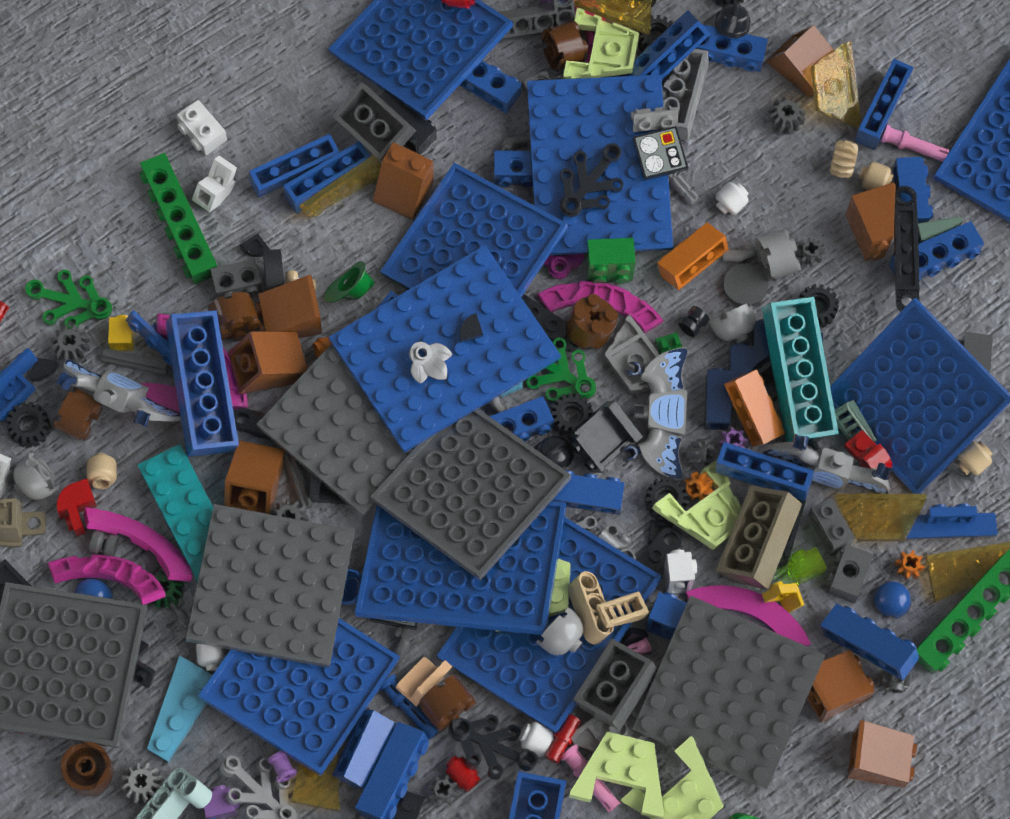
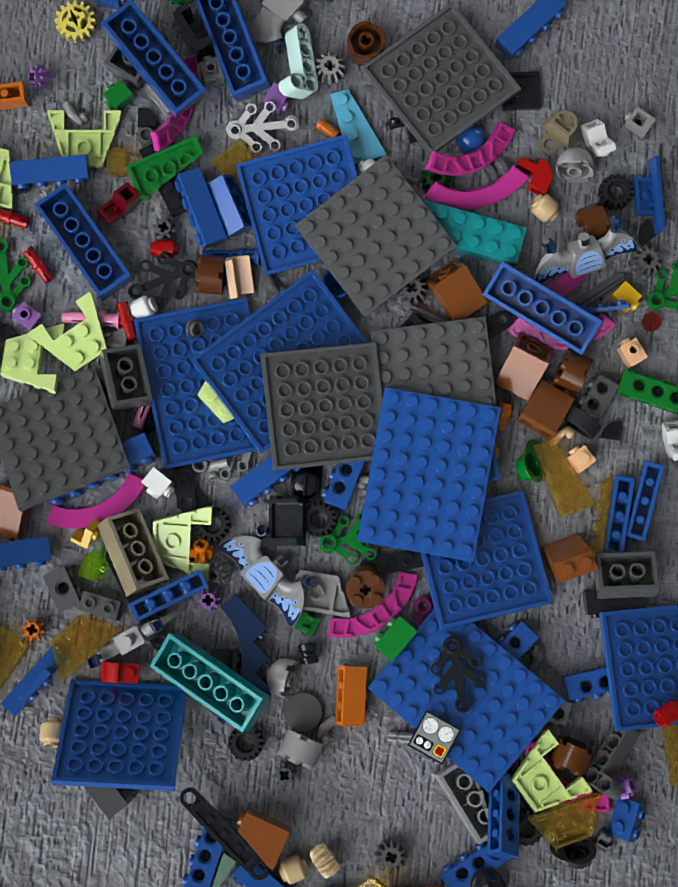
camera: 135 degrees right, 15 degrees up
medium lavender bush [268,751,297,783] -> none
light grey plate [409,342,452,384] -> none
black tile [460,313,483,343] -> none
light grey cylinder [536,607,583,656] -> none
tan beam [568,571,614,645] -> none
tan slope [596,591,649,628] -> none
light grey hinge [631,105,679,132] -> none
white head [715,181,749,215] -> none
orange brick [724,370,785,447] -> none
sand green slope [835,400,877,442] -> none
blue hair [874,581,911,619] -> none
none -> dark grey plate [186,319,204,338]
none -> orange pin [315,118,340,138]
none -> clear yellow wing [533,439,596,518]
none -> light nougat brick [566,445,596,474]
none -> light nougat brick [617,338,648,369]
none -> clear red tile [641,312,661,332]

